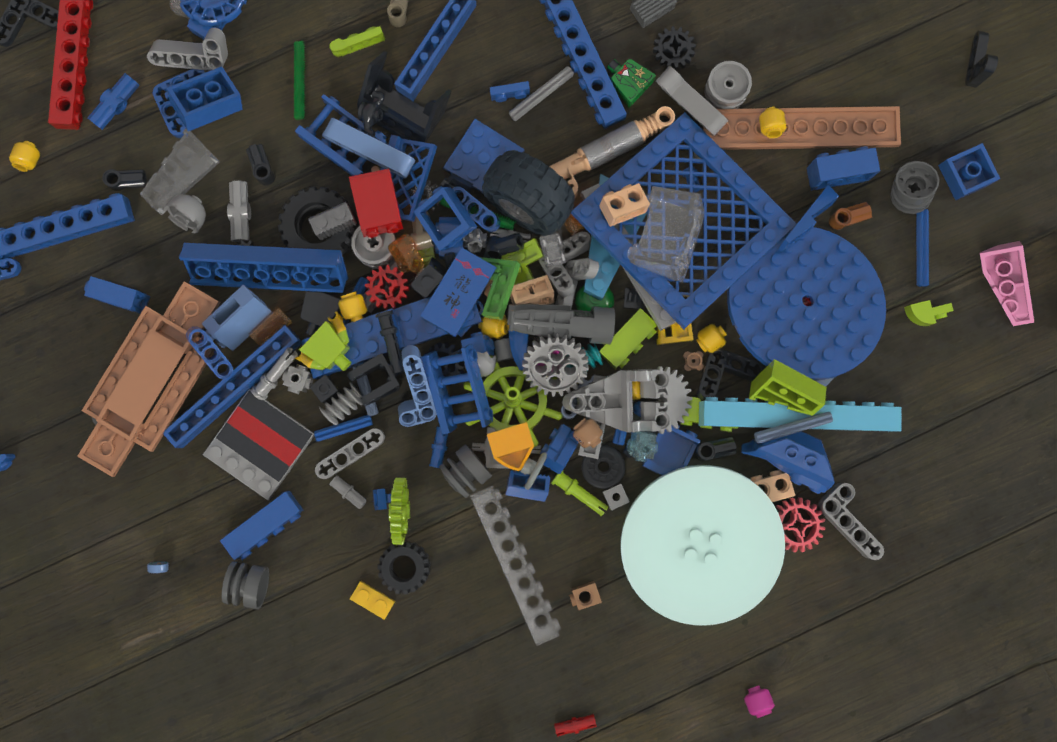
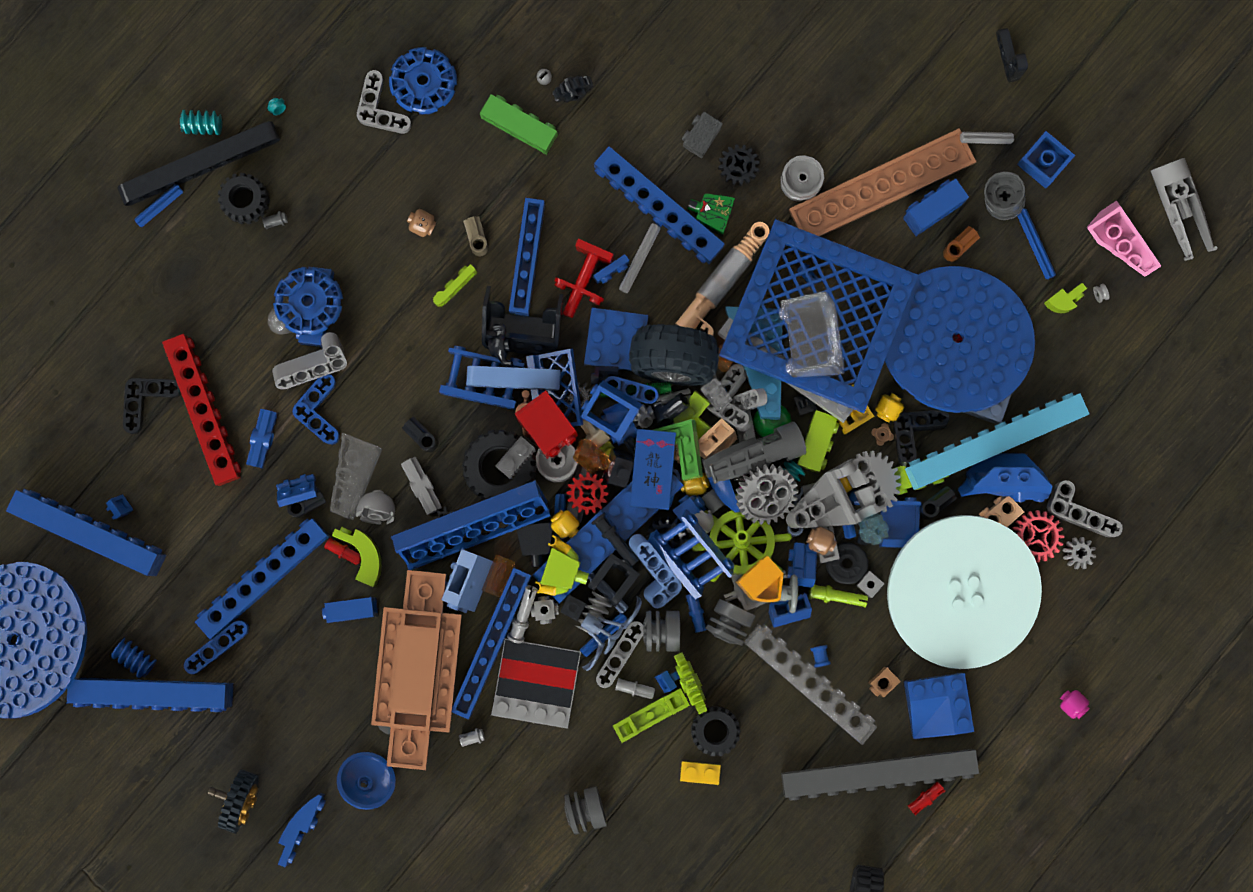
camera: 30 degrees left, 0 degrees up
yellow head [9,141,40,172] -> none
medium blue tile [147,562,169,573] -> none
blue brick [167,66,243,132] -> none
blue beam [186,326,233,379] -> none
blue brick [220,491,303,560] -> none
green axle [294,41,305,120] -> none
light nougat brick [599,183,650,227] -> none
light grey beam [656,66,728,136] -> none
lime wedge [749,359,827,416] -> none
sand blue axle [754,412,833,443] -> none
yellow head [759,107,787,138] -> none
blue slope [778,185,839,252] -> none
none -> blue plate [276,474,317,507]
none -> red axle [324,538,361,565]
none -> lime arch [332,527,382,587]
none -> blue dish [337,752,396,810]
none -> light grey pin [459,728,485,747]
none -> red piece [554,239,614,319]
none -> sand blue plant [581,596,642,671]
none -> lime slope [613,688,690,743]
none -> dark grey wheel [643,611,680,652]
none -> dark grey brick [781,749,979,801]
none -> blue bush [810,645,831,667]
none -> blue slope [904,673,974,739]
none -> light grey axle [960,132,1014,144]
none -> light grey gear [1063,537,1096,569]
none -> light grey bush [1093,284,1109,303]

